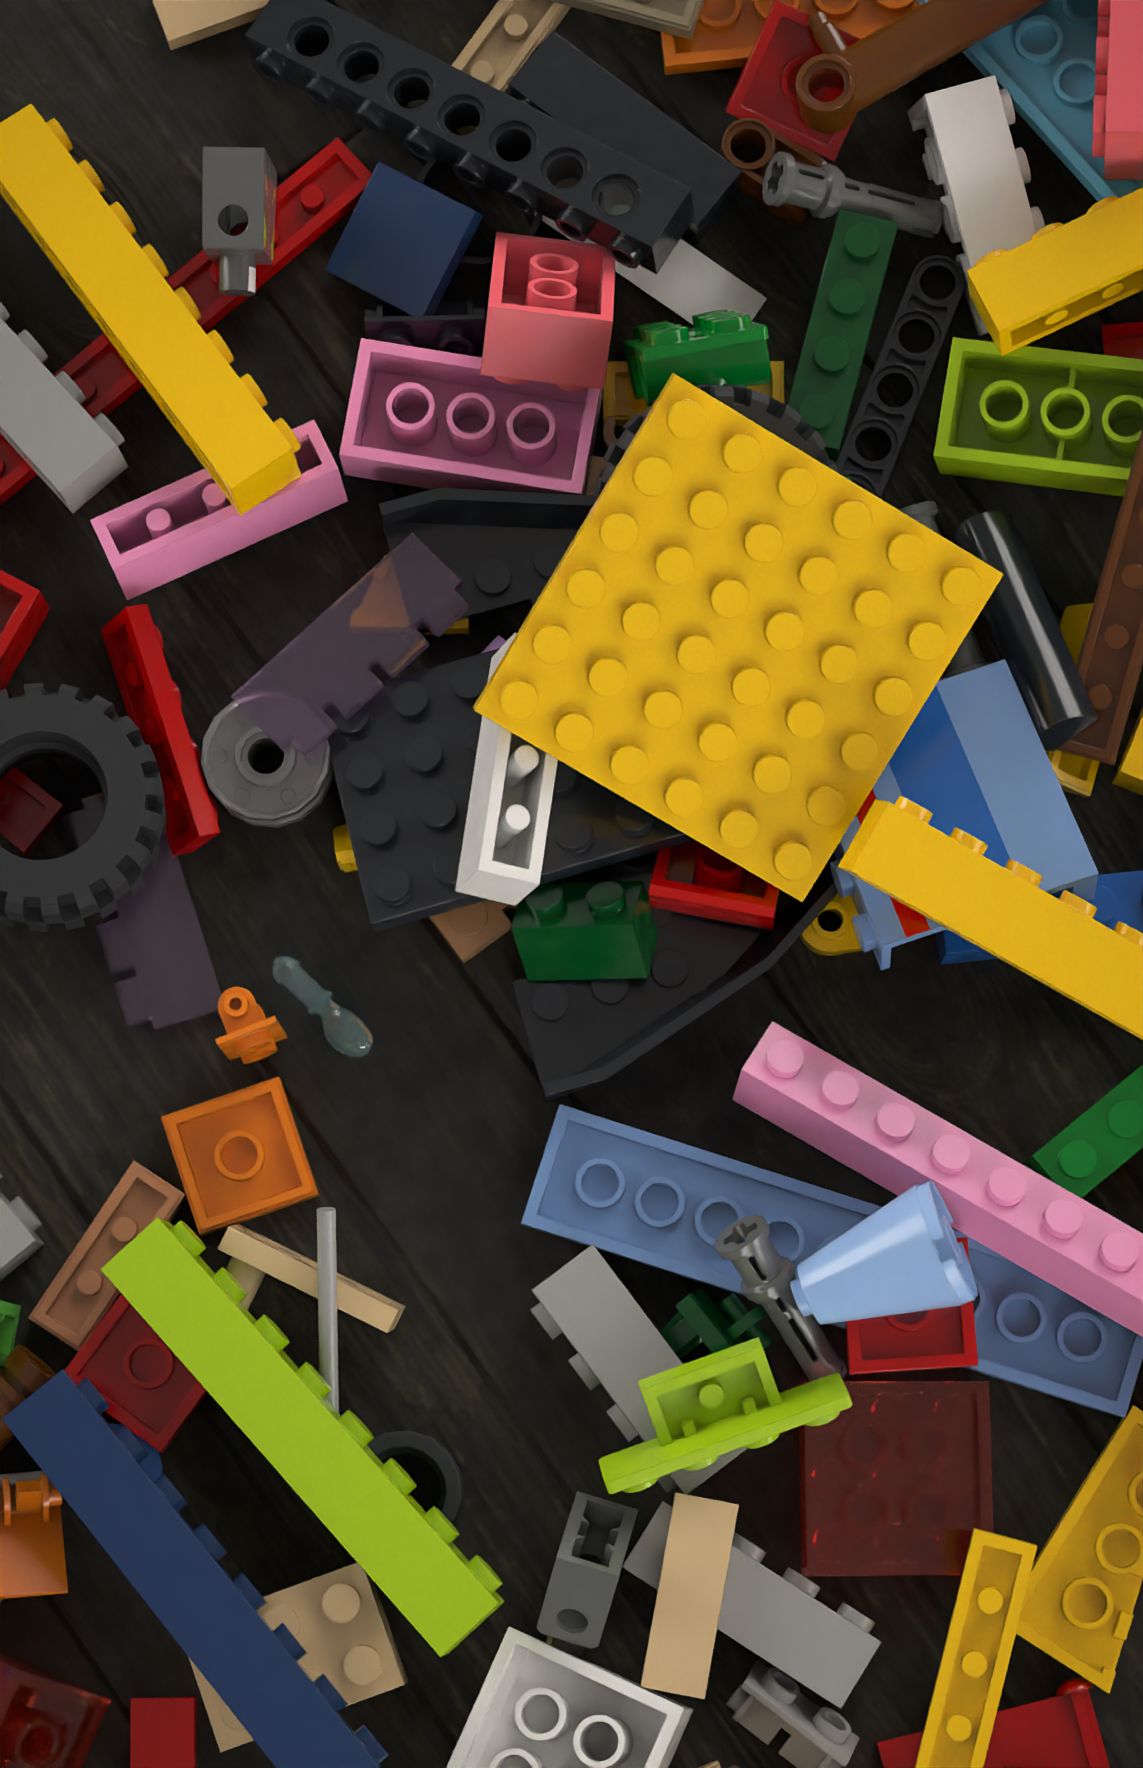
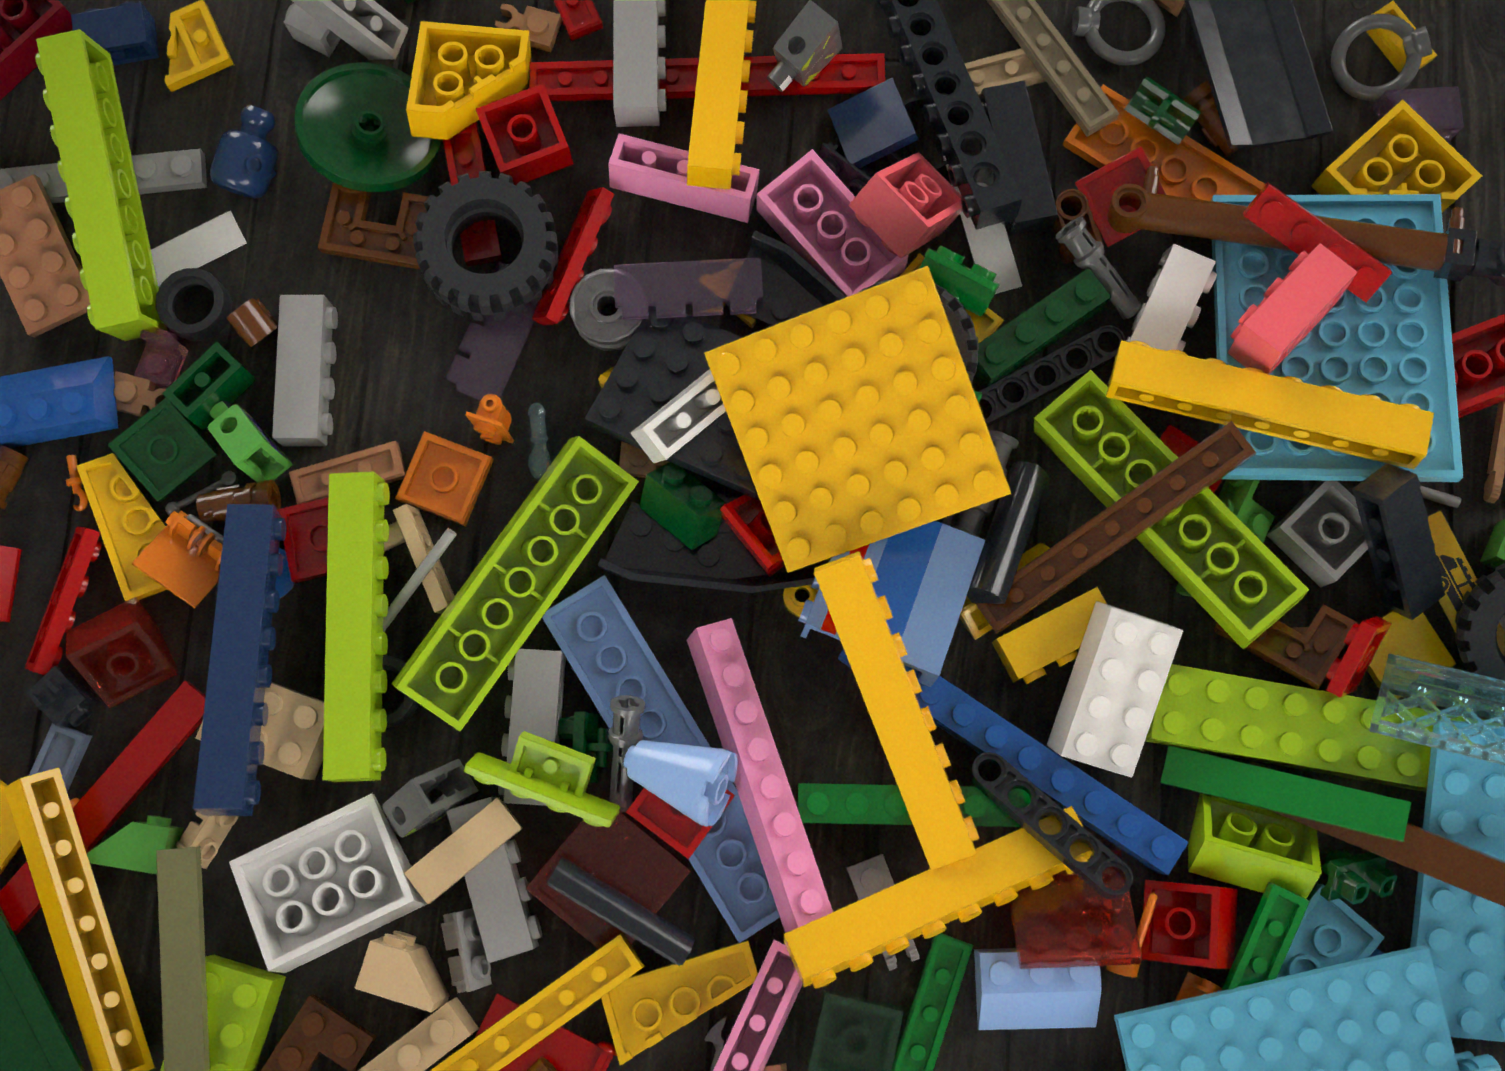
camera: 40 degrees right, 0 degrees up
none -> lime brick [391,436,639,732]
none -> black brick [545,856,695,966]

